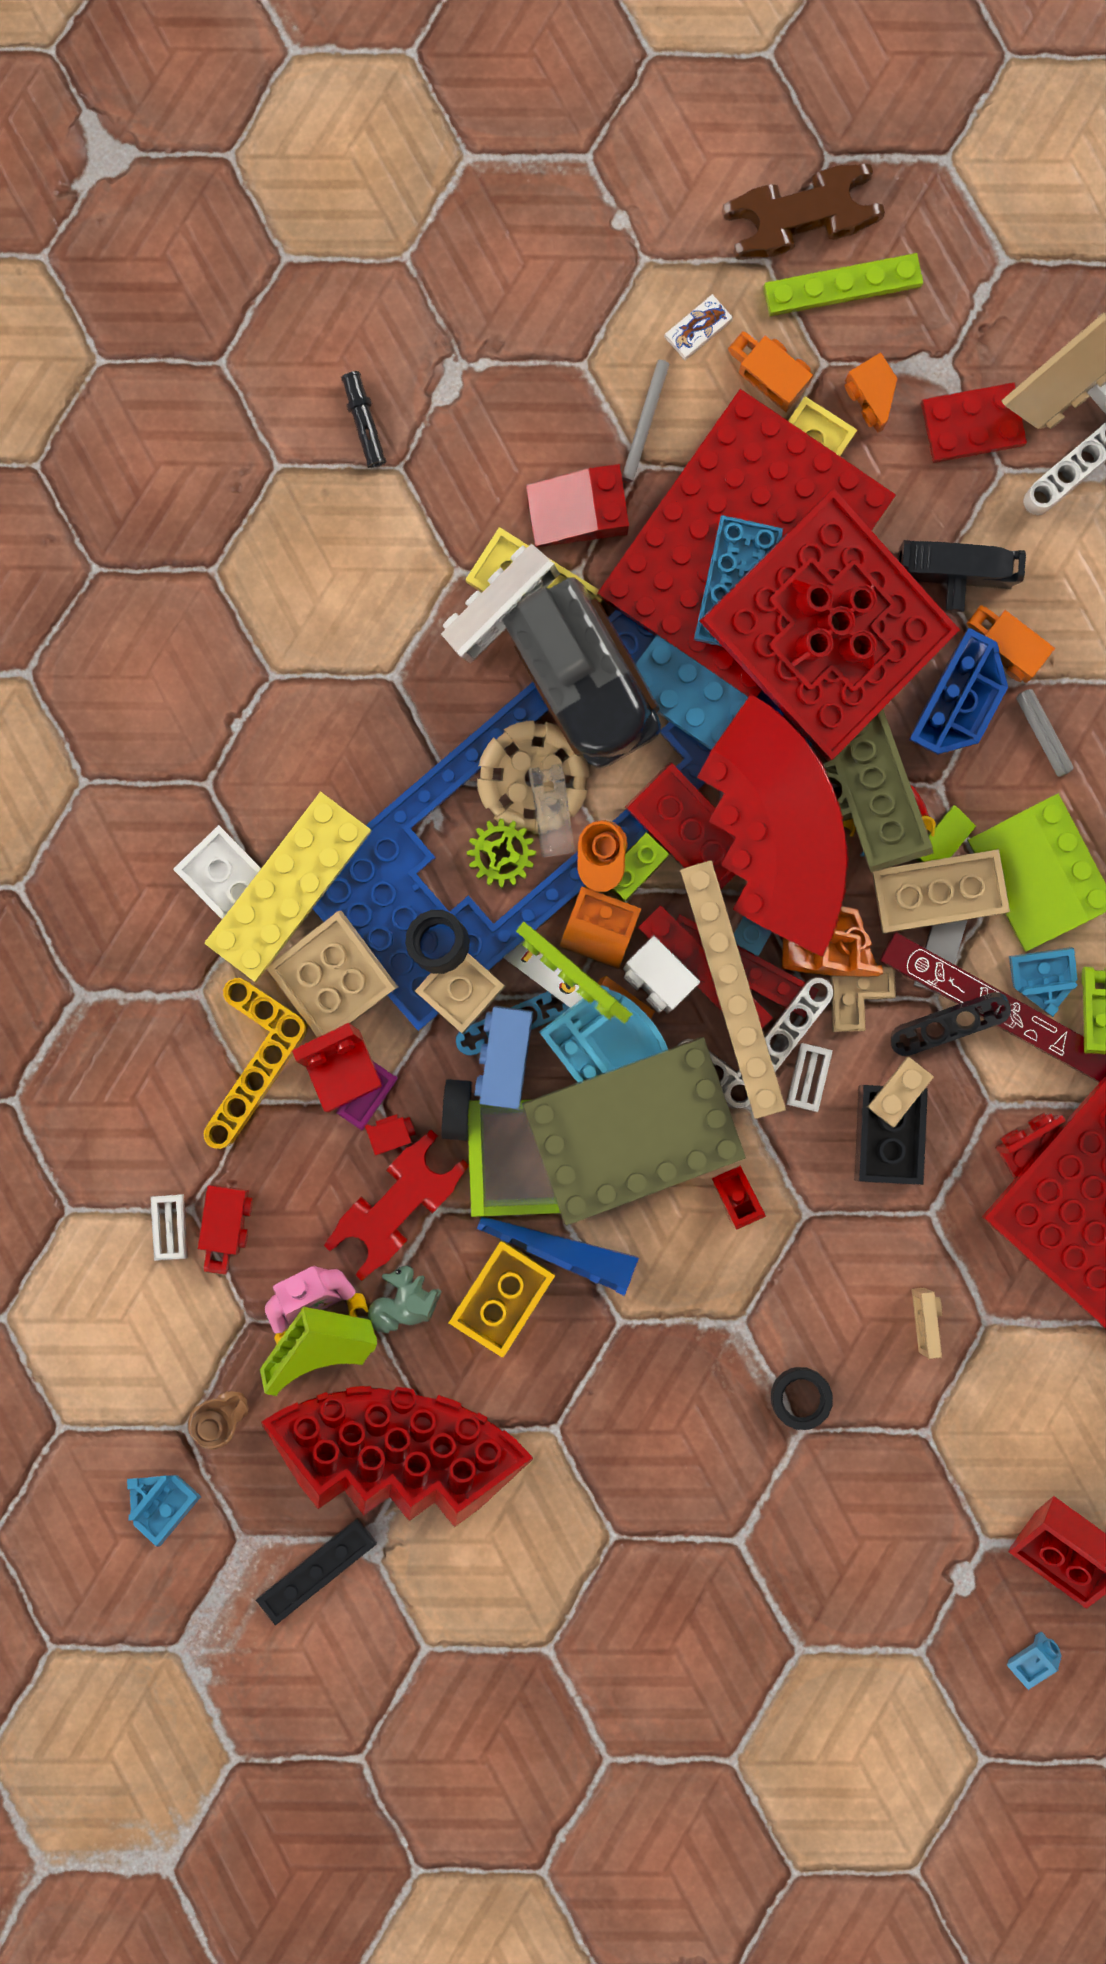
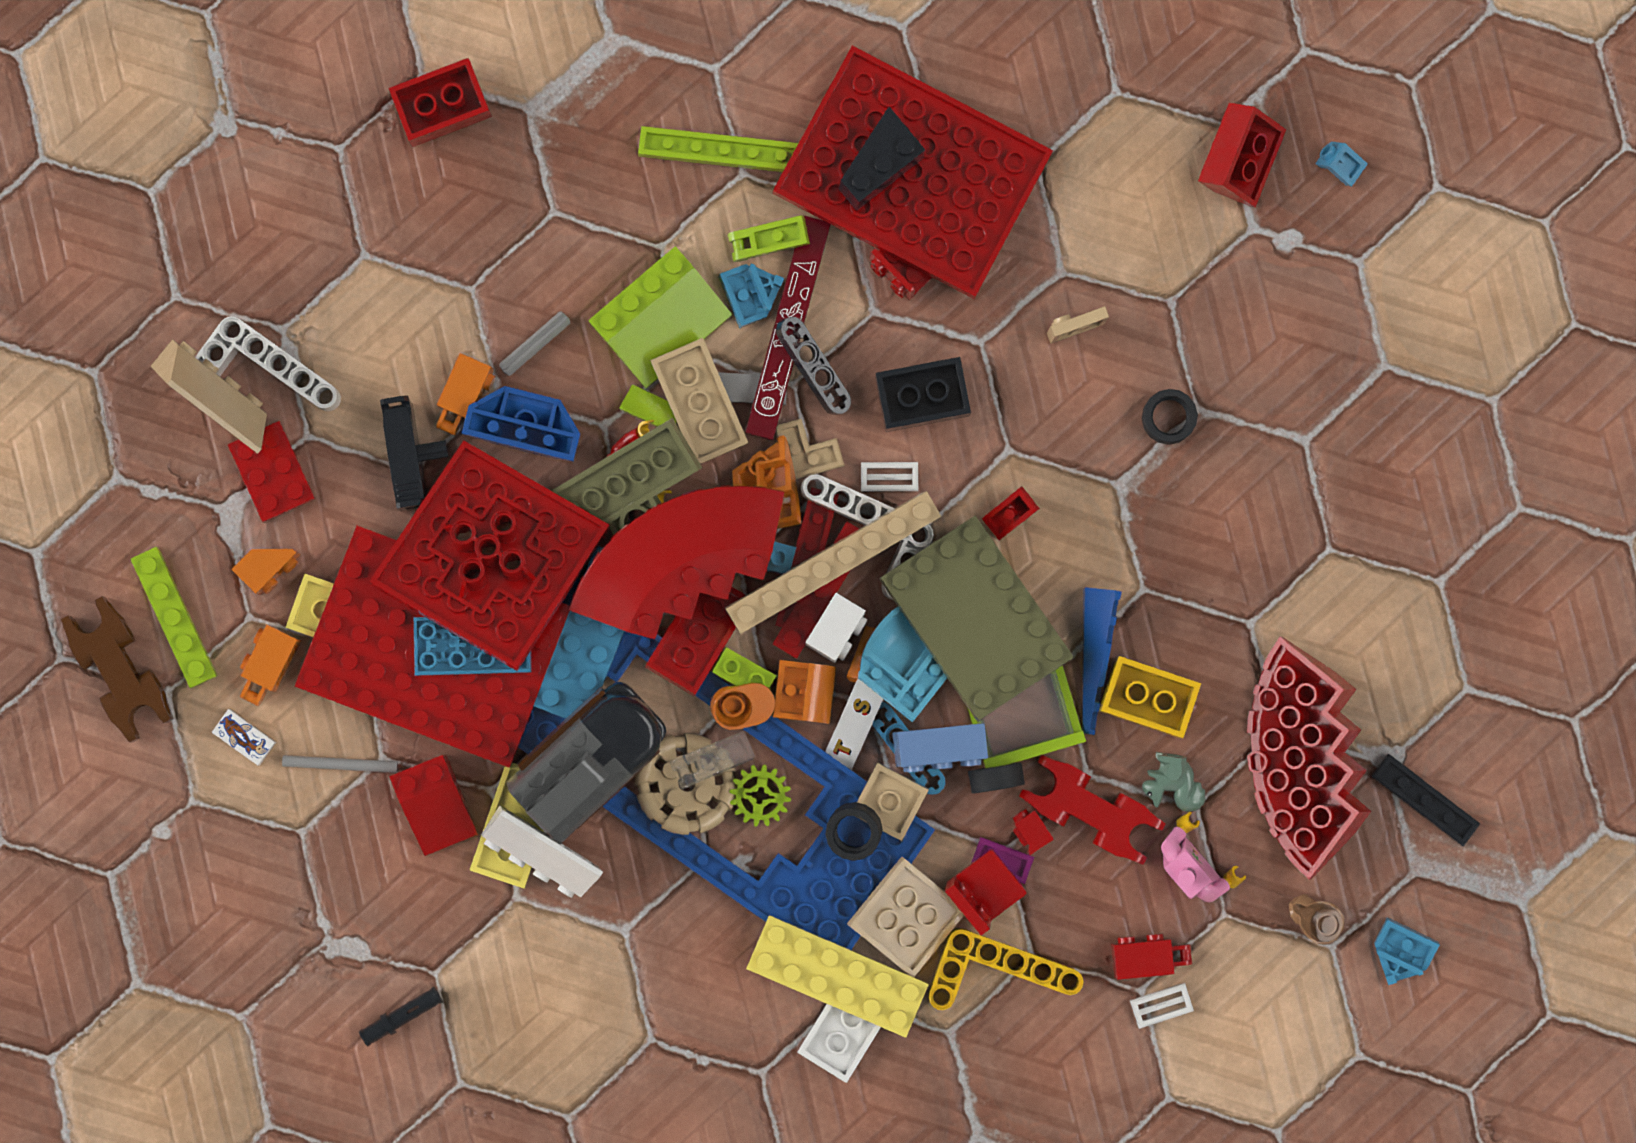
camera: 100 degrees left, 0 degrees up
lime arch [260,1306,377,1396] -> none
lime plate [516,921,633,1024] -> none
tan plate [867,1057,934,1127] -> none

